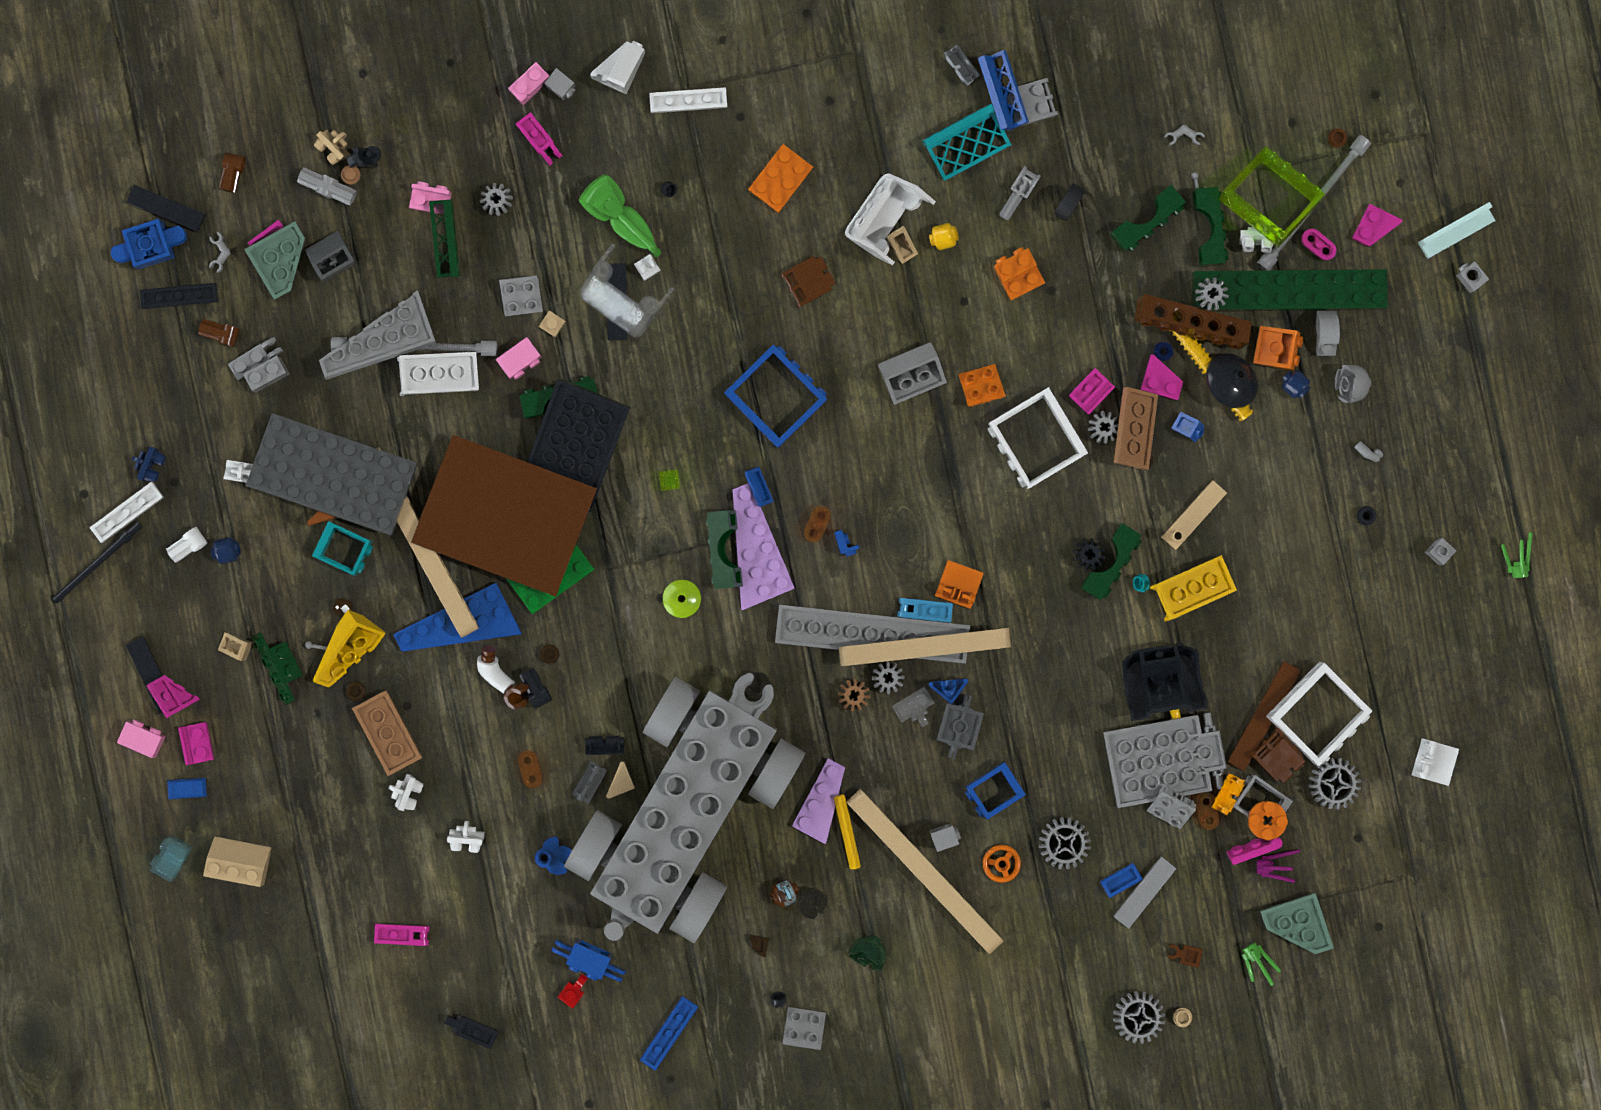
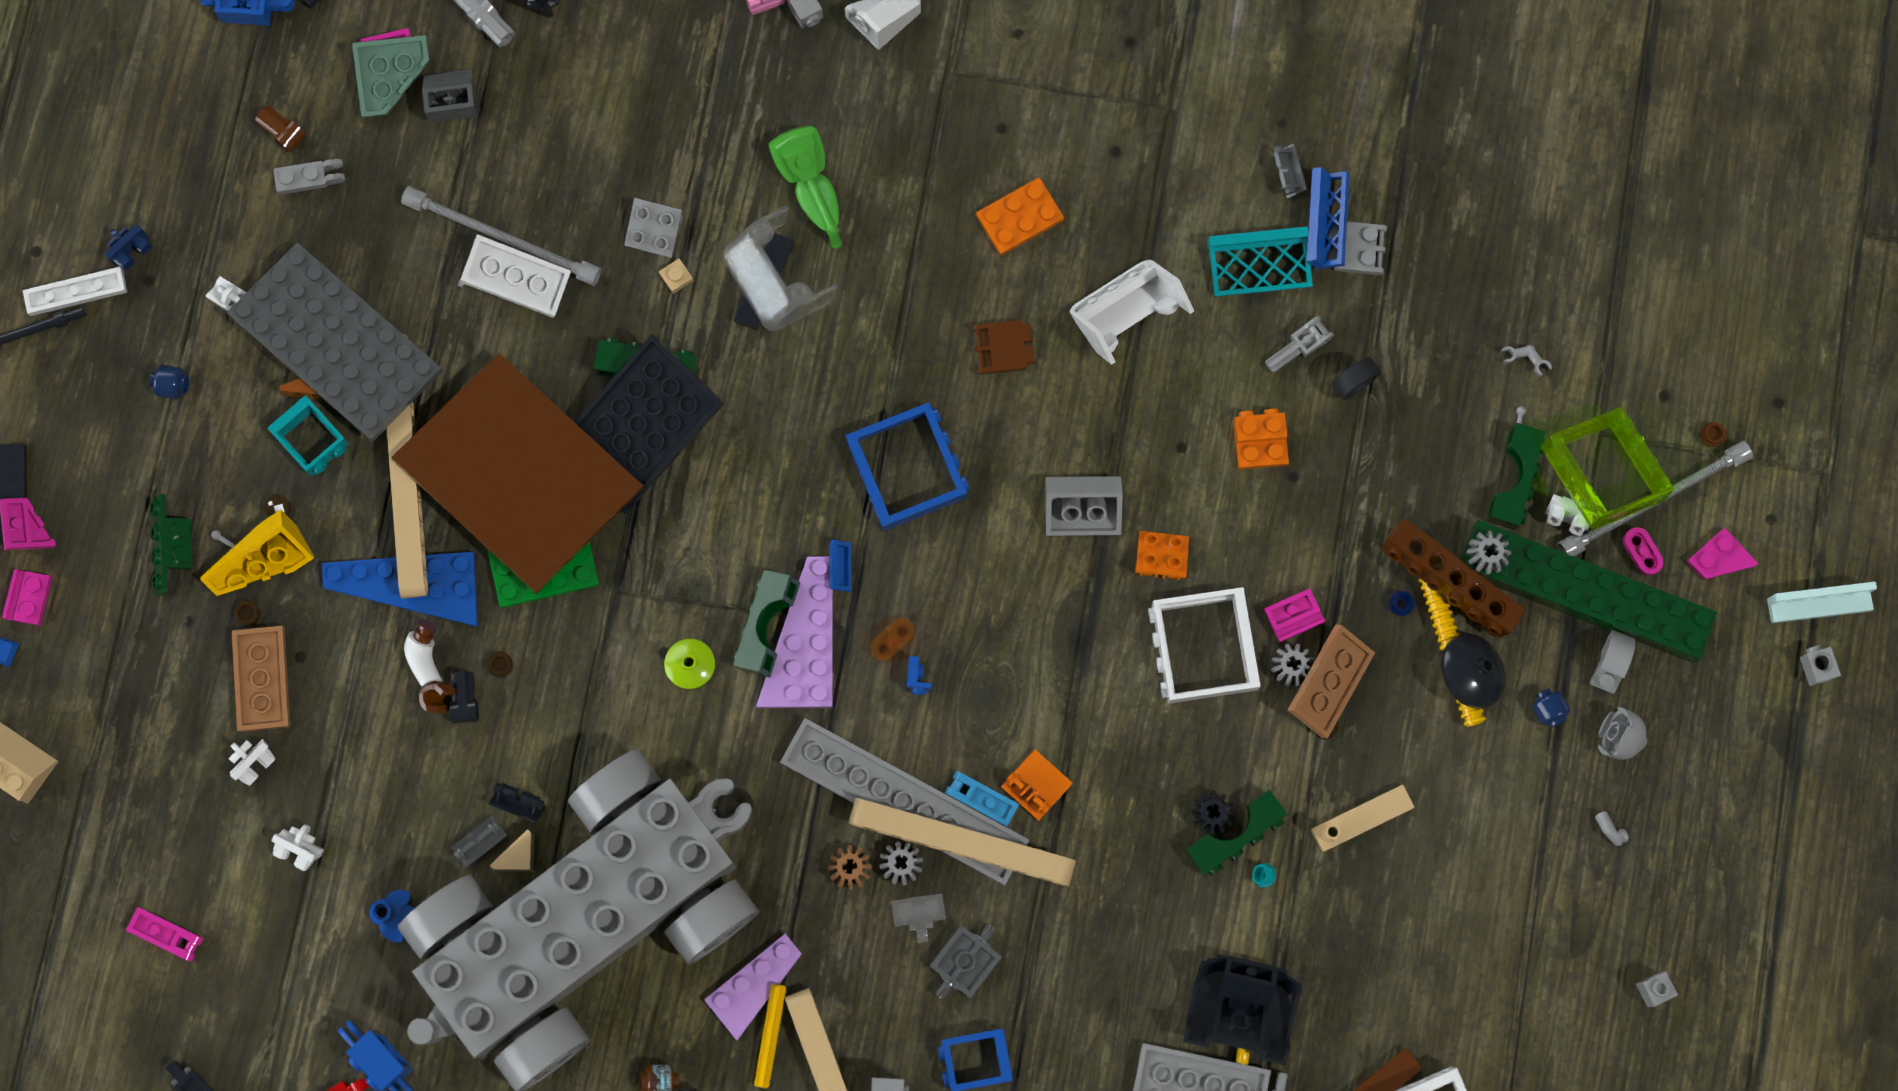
camera: 20 degrees right, 10 degrees down
black tile [140,283,219,309] -> none
white piece [166,527,207,563] -> none
light grey arm [209,232,230,273] -> none
tan slope [218,632,253,661] -> none
light grey brick [243,356,290,393] -> none
light grey wing [319,290,436,380] -> none
medium nougat plate [341,165,361,185] -> none
bright pink bracket [409,181,452,215] -> none
dark green fence [429,199,461,278] -> none
light grey gear [480,183,513,216] -> none
bright pink brick [496,337,542,380] -> none
dark pink hinge [516,112,562,166] -> none
clear orange plate [518,750,543,788] -> none
white tile [634,254,661,281] -> none
white plate [649,87,727,113] -> none
clear neon green plate [659,470,680,491] -> none
black hinge [660,181,677,198] -> none
tan slope [886,226,918,264] -> none
blue slope [928,678,968,704] -> none
yellow head [929,223,959,250] -> none
dark green arch [1110,184,1186,252] -> none
dark pink wing [1141,354,1183,400] -> none
yellow plate [1150,555,1237,622] -> none
bracket [1171,412,1205,442] -> none
orange plate [1253,326,1303,371] -> none
black plate [1356,506,1376,525] -> none
bright green plant [1501,532,1533,578] -> none

